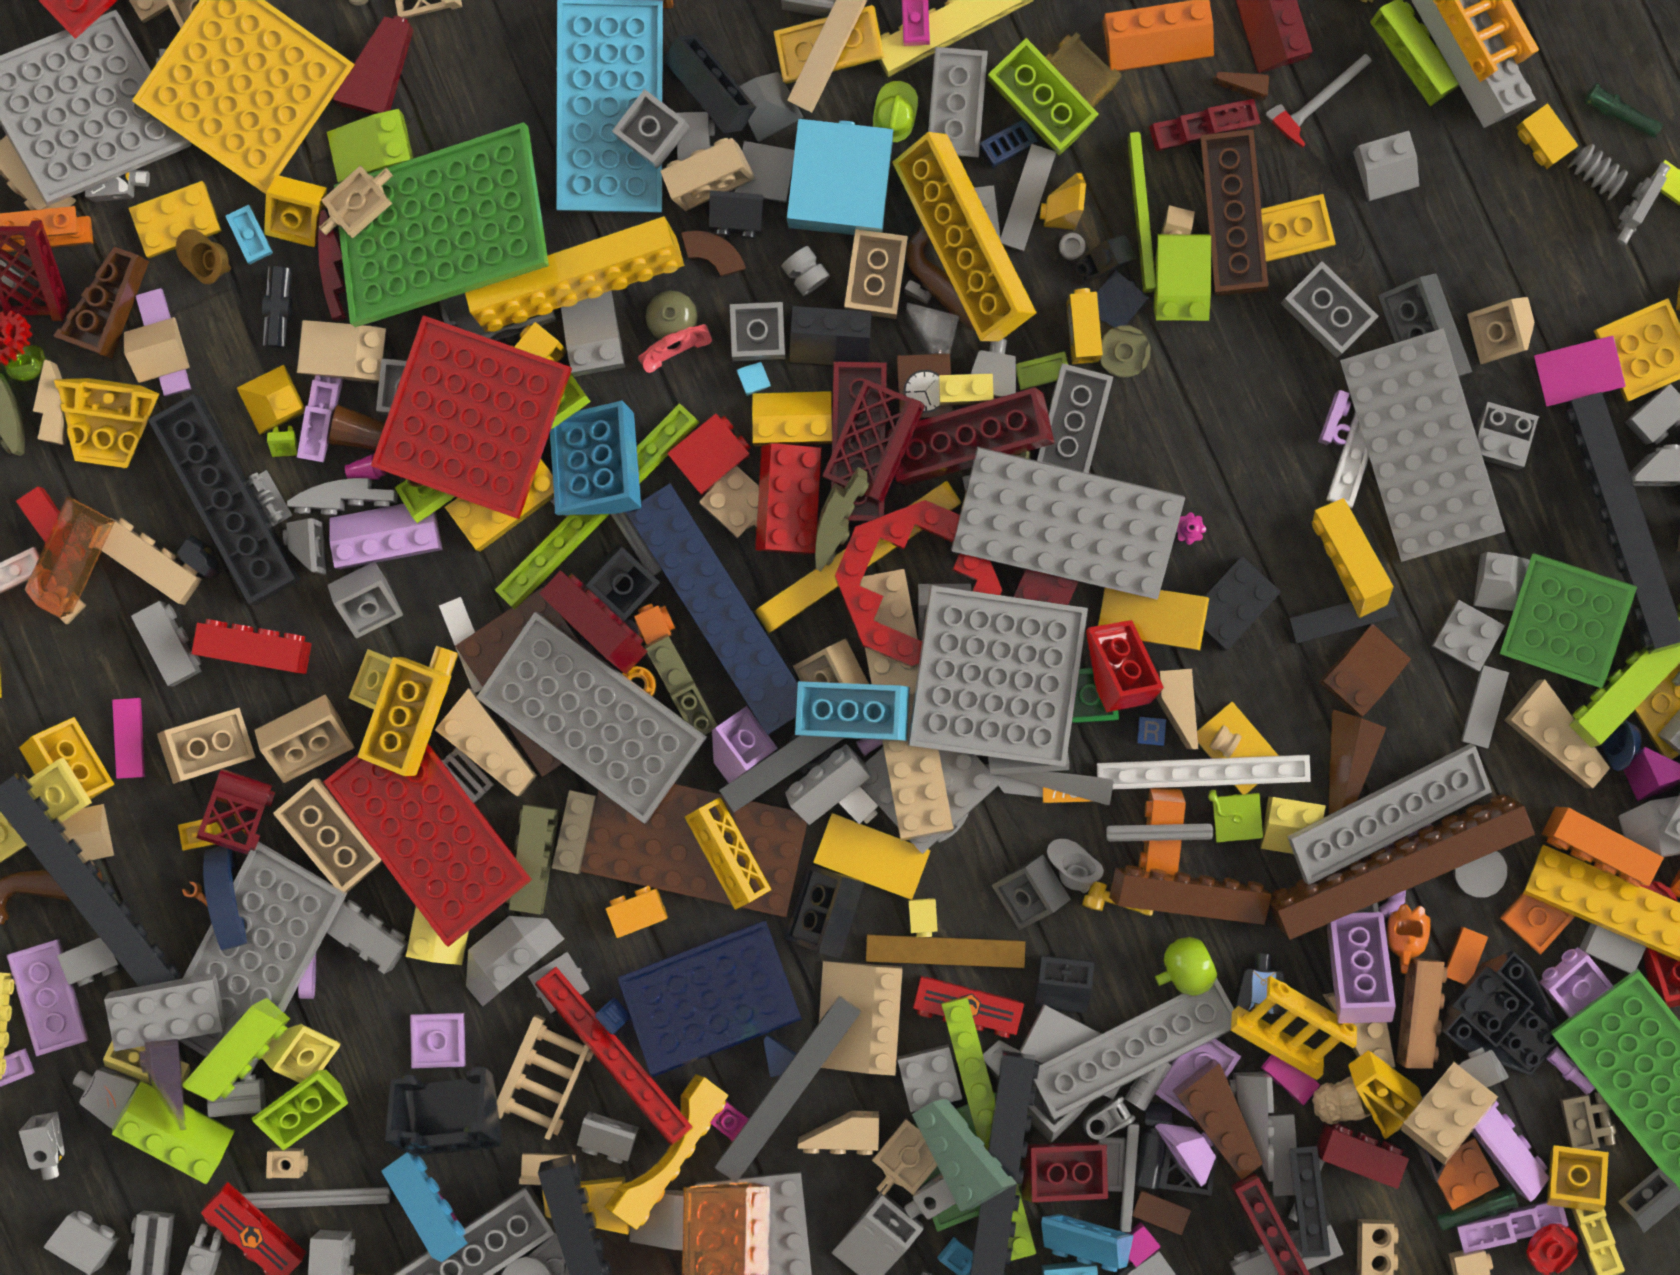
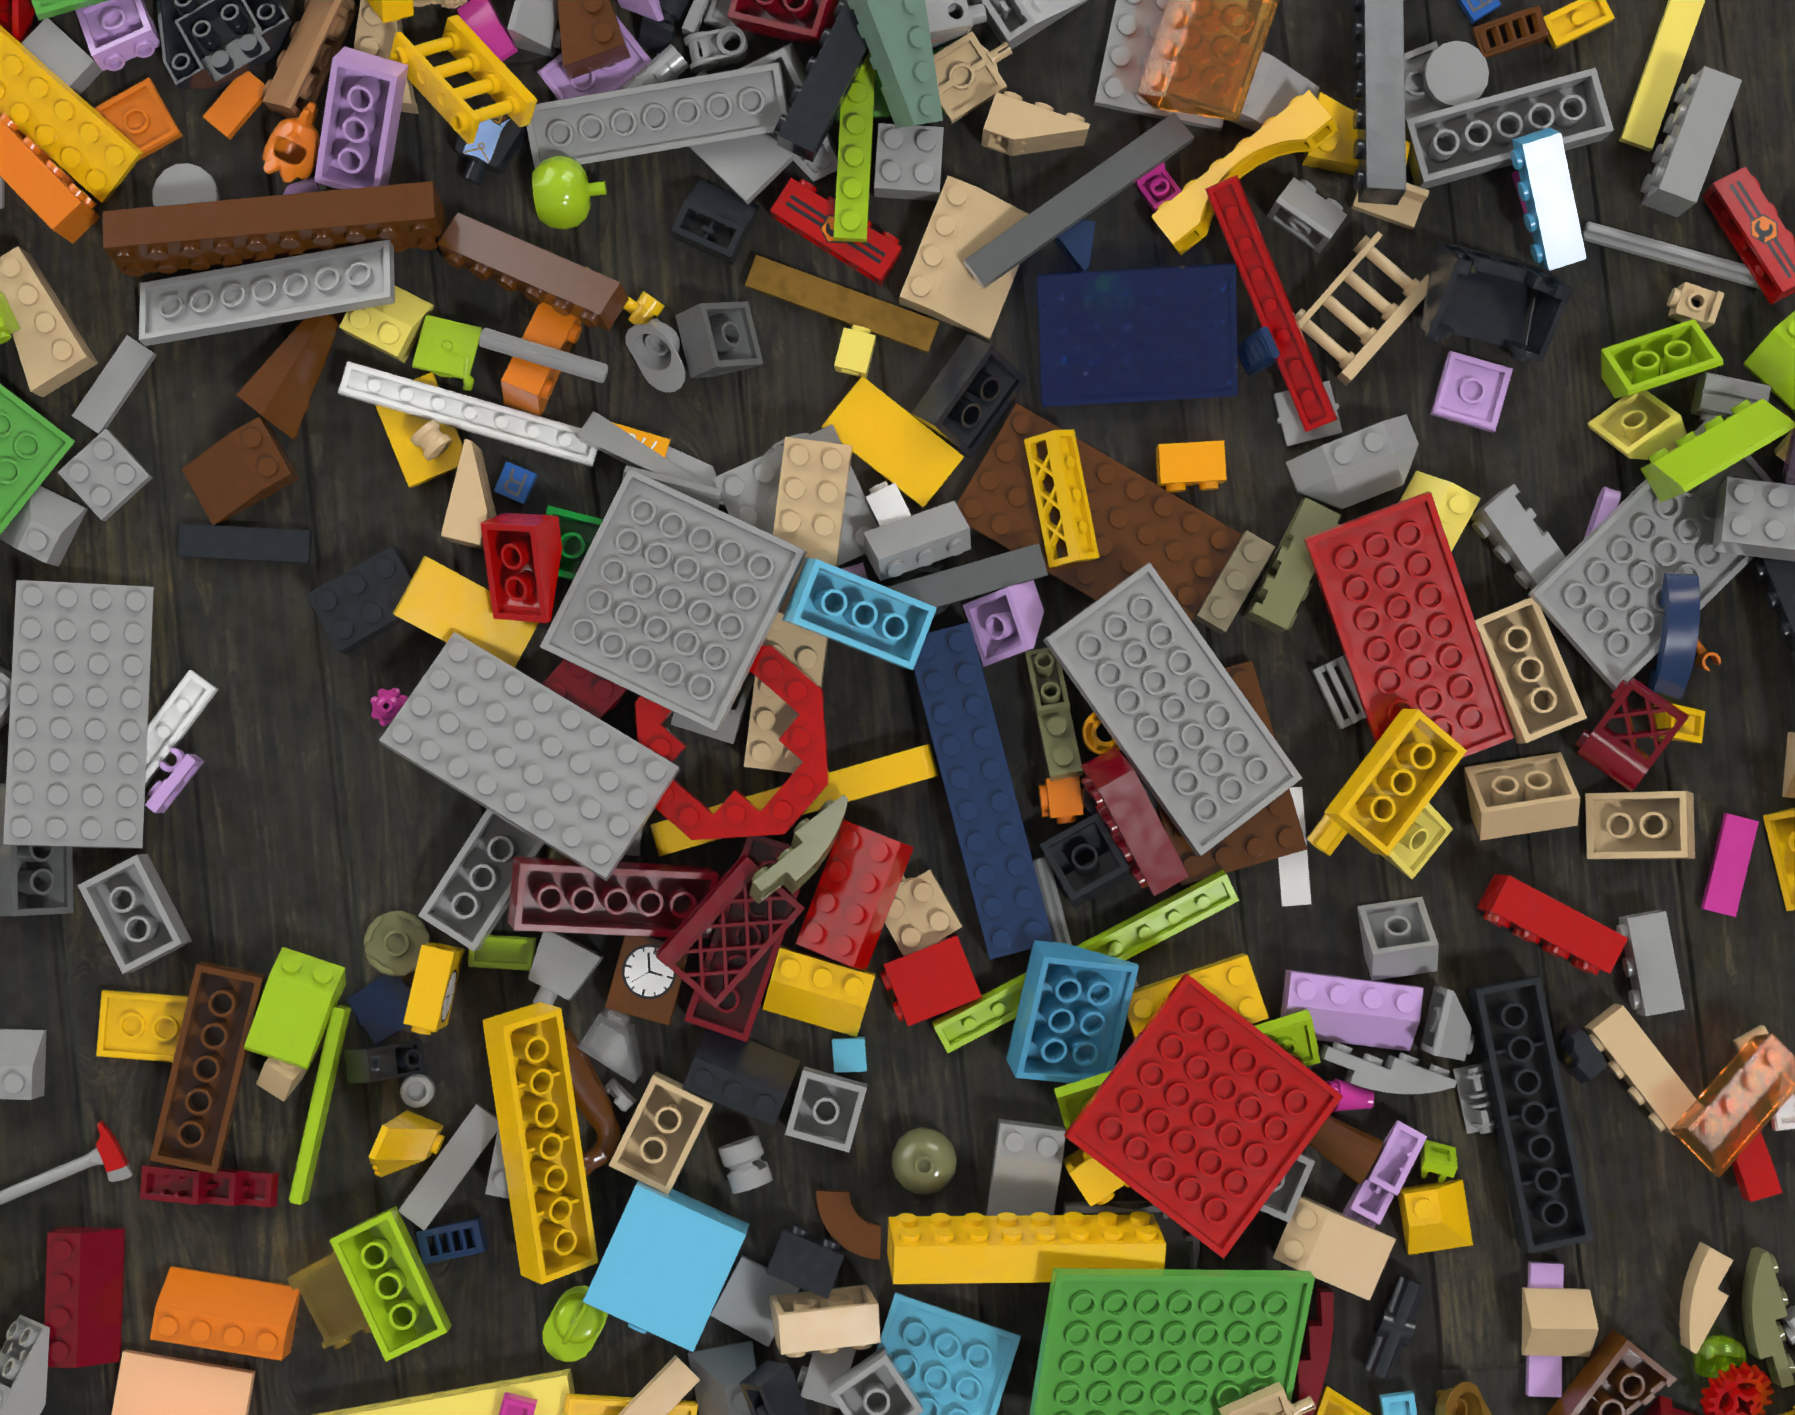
camera: 165 degrees left, 0 degrees up
yellow wedge [54,378,159,468] -> none
tan wedge [435,688,537,796] -> none
coral piece [638,324,712,373] -> none
tan slope [793,639,869,684] -> none
light grey tile [928,47,988,157] -> none
light yellow brick [938,374,994,406] -> none
reddish brown slope [1213,72,1269,101] -> none
yellow wedge [1312,498,1394,618] -> none

